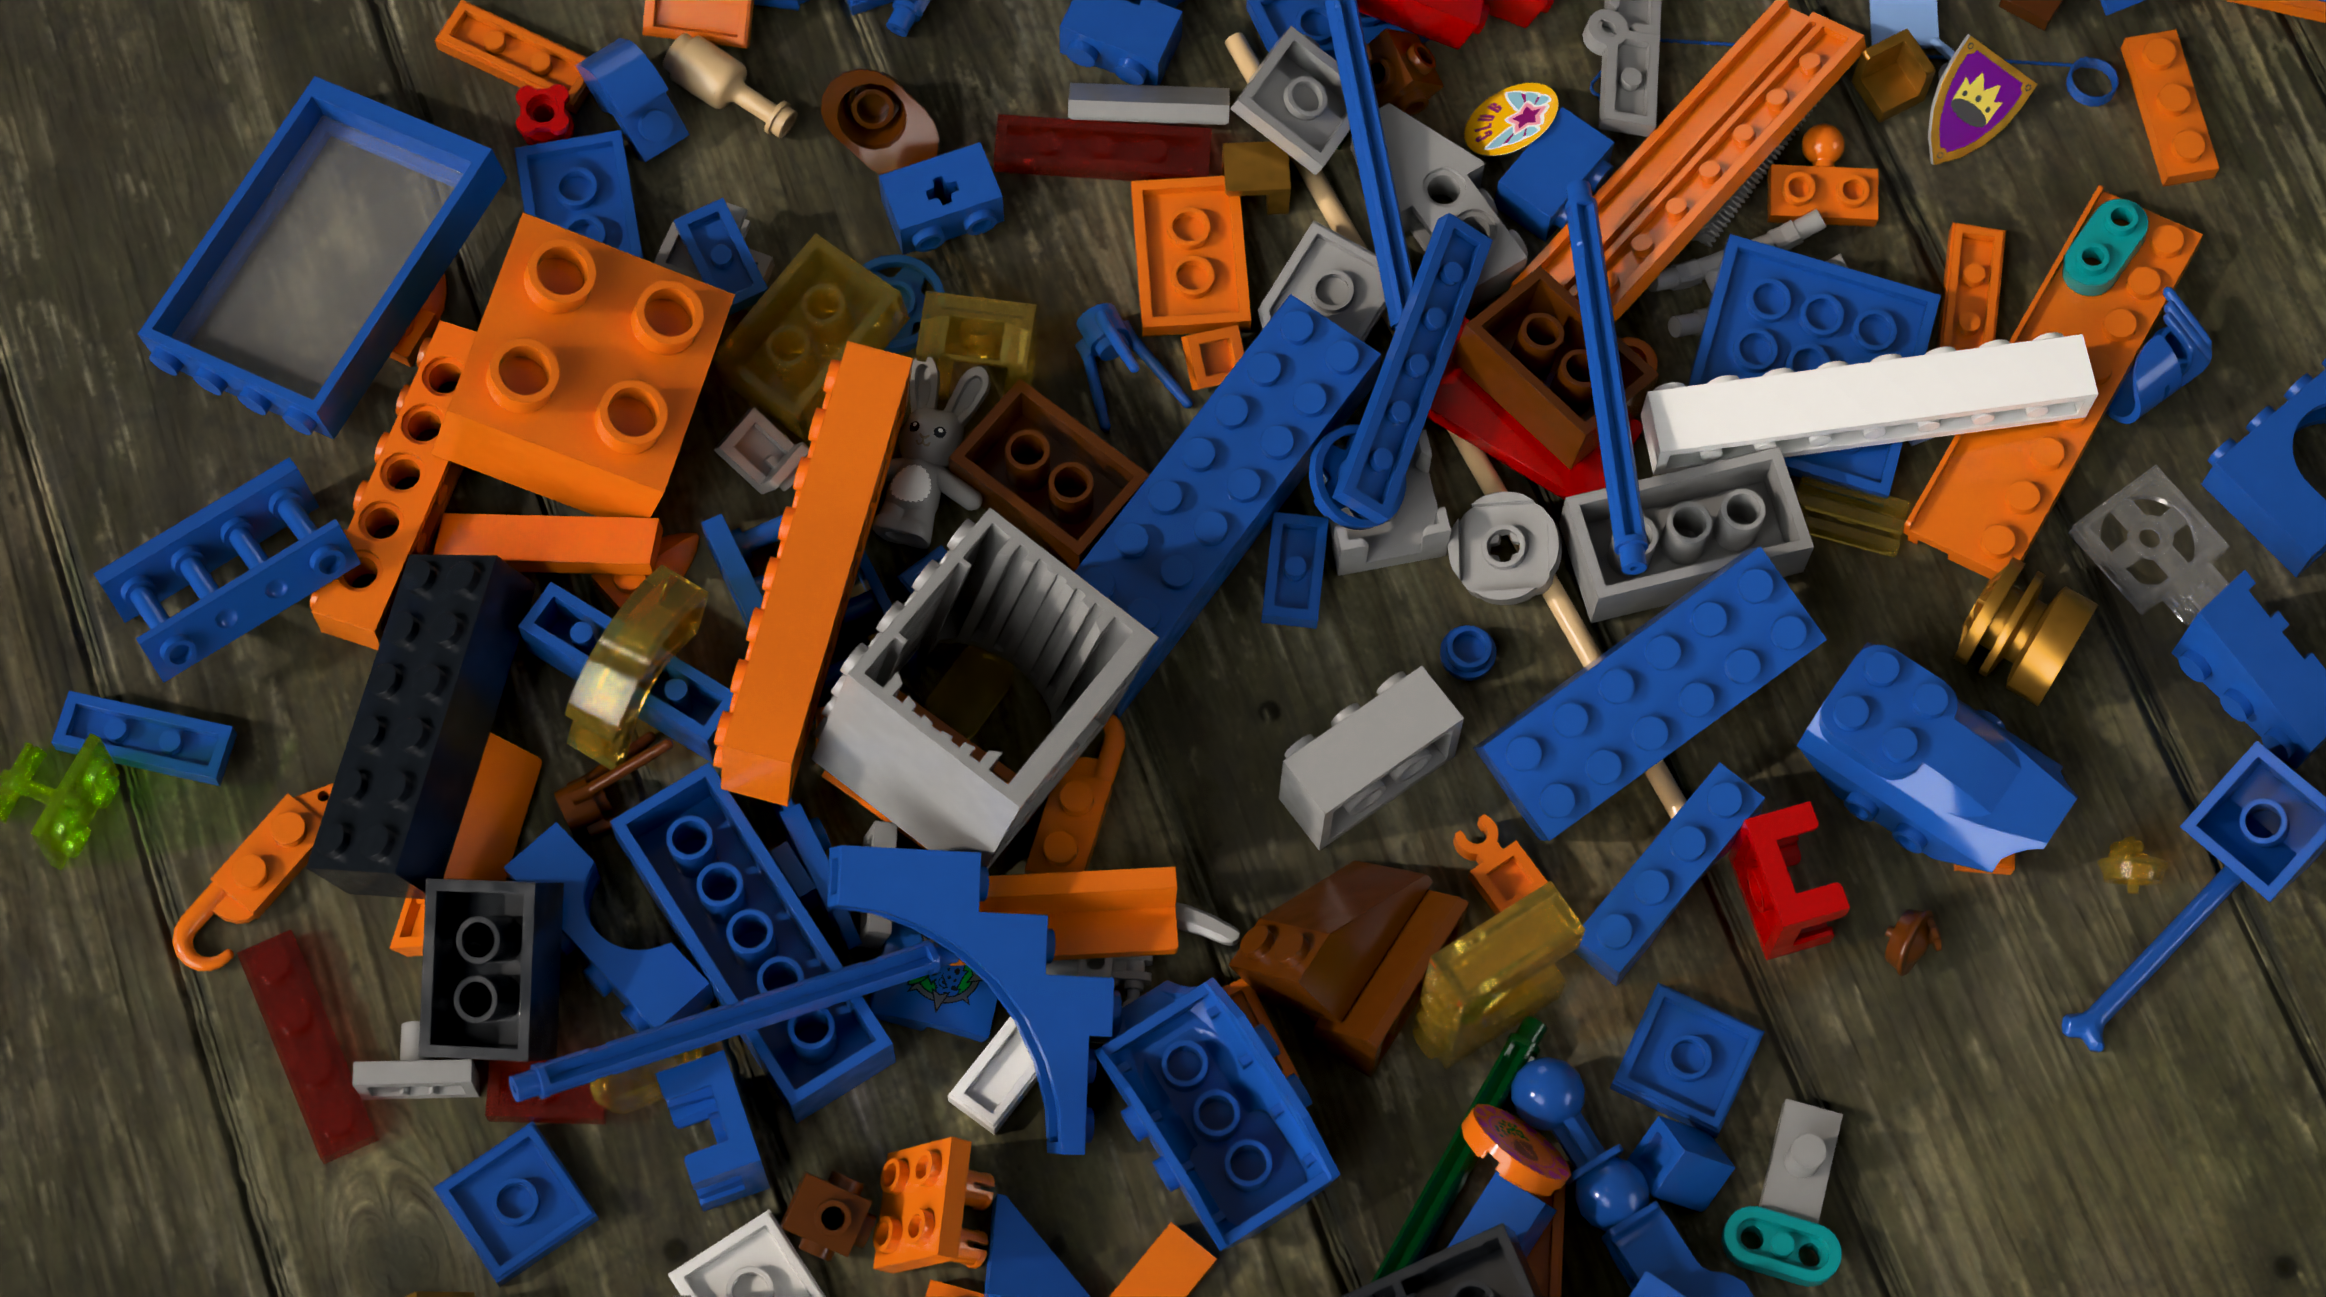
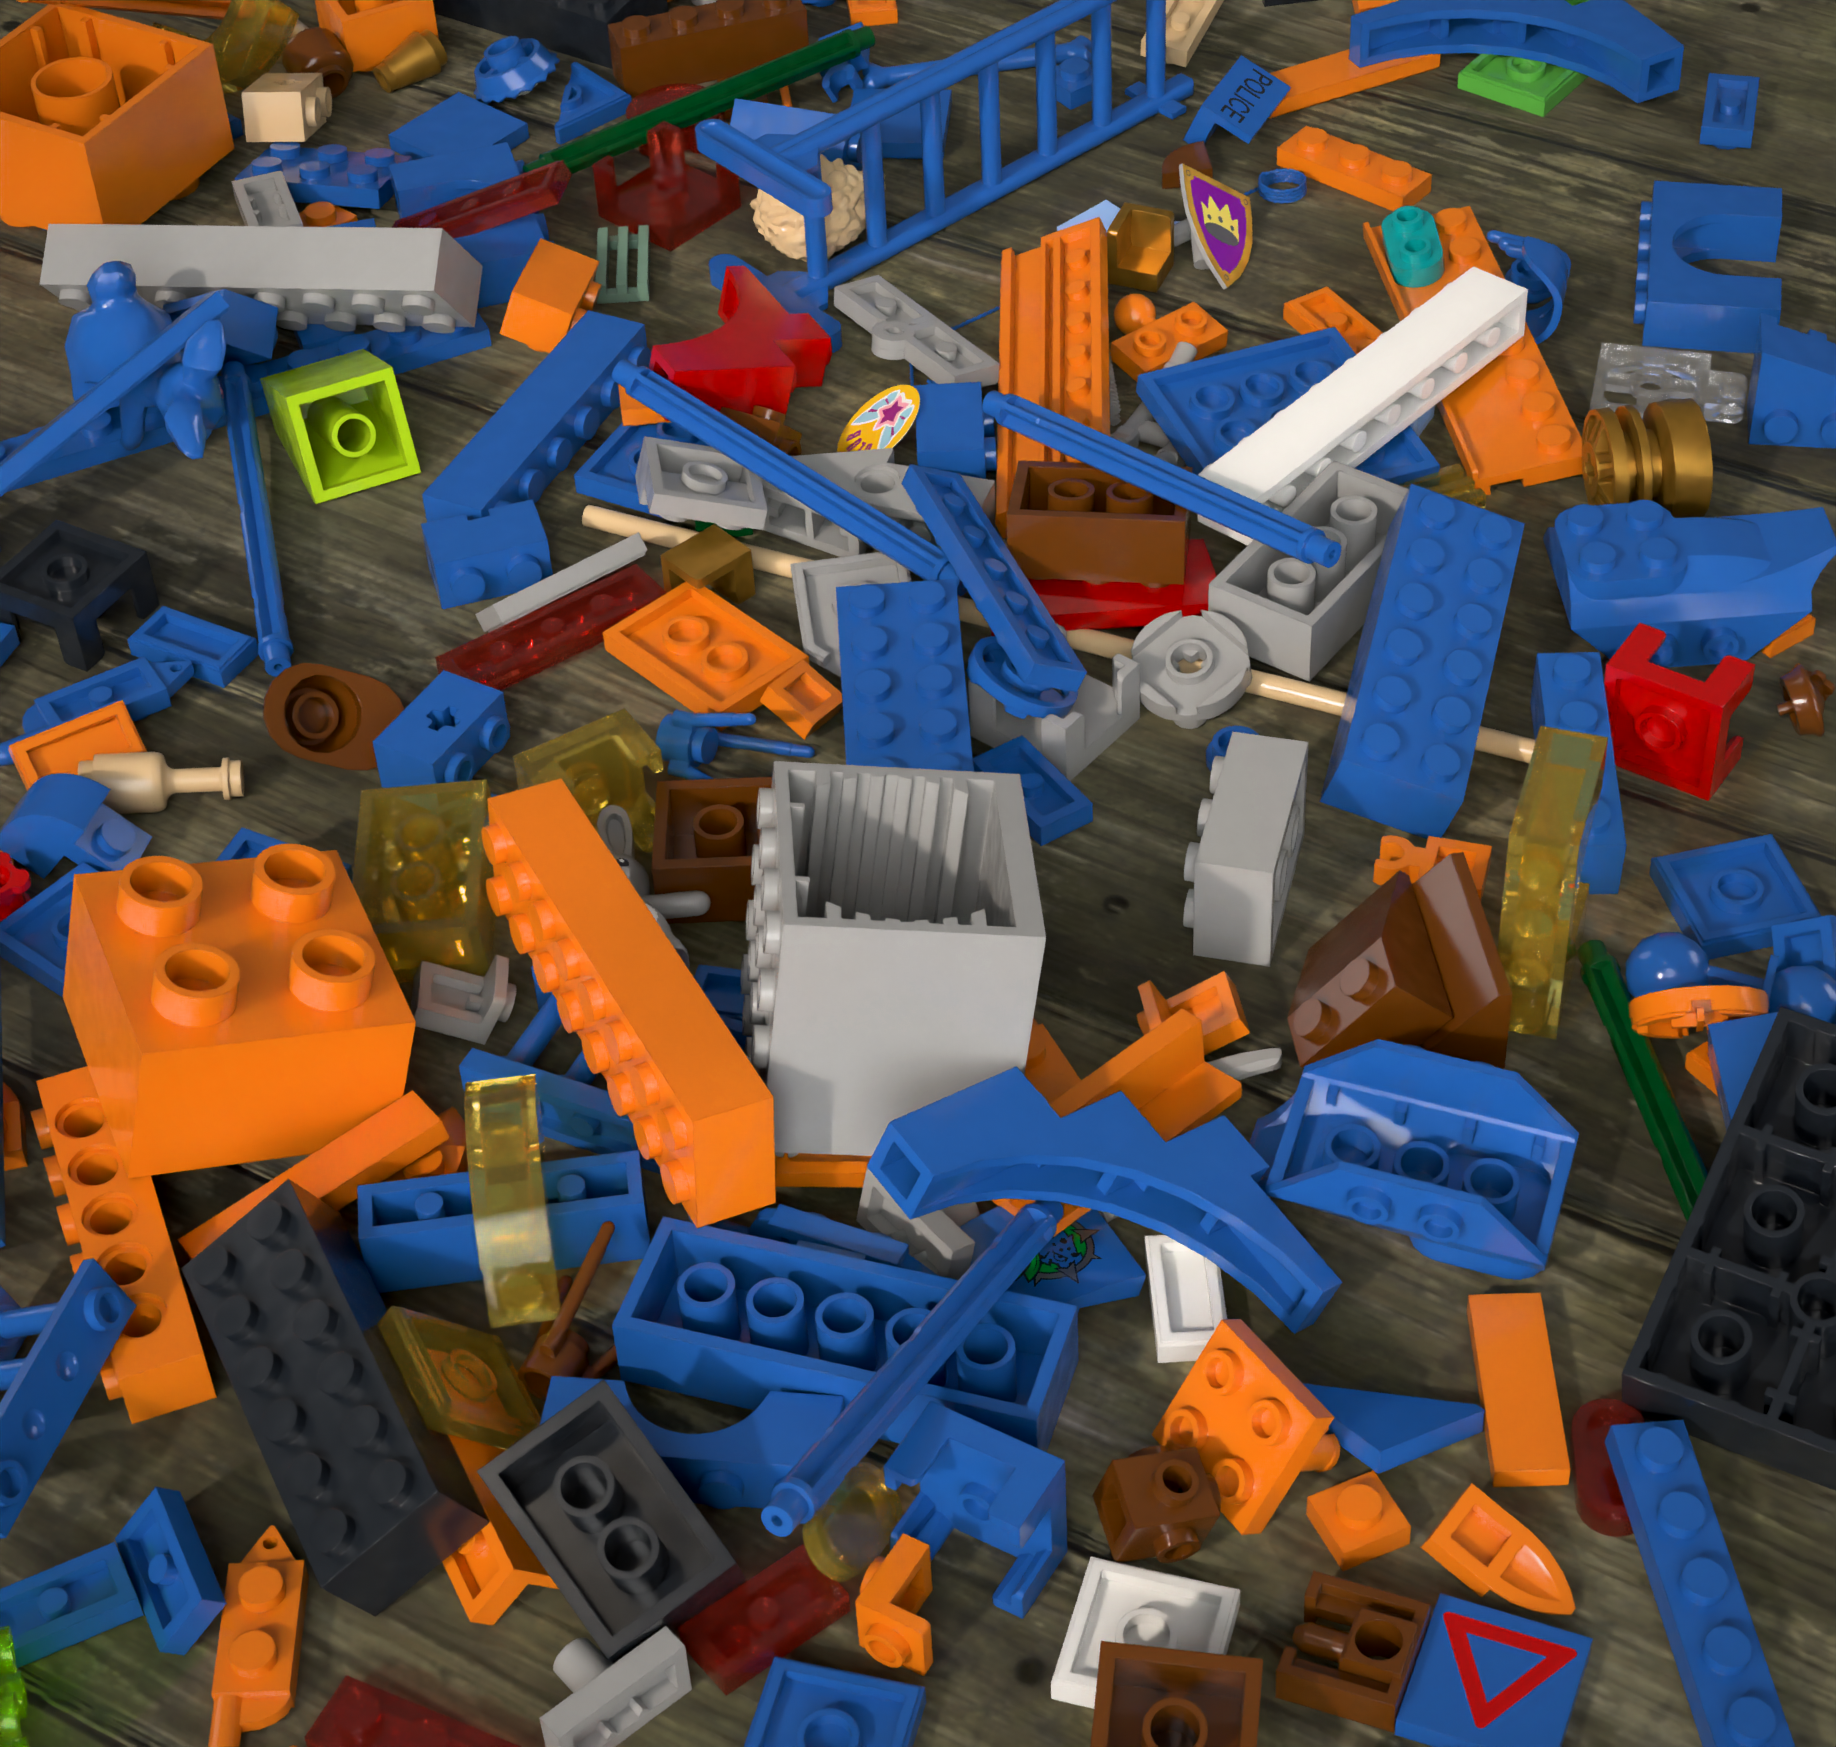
camera: 35 degrees left, 25 degrees down
none -> blue plate [115,1487,227,1656]
none -> clear yellow tile [377,1306,541,1450]
none -> orange bracket [855,1533,933,1676]
none -> orange bracket [1137,971,1250,1056]

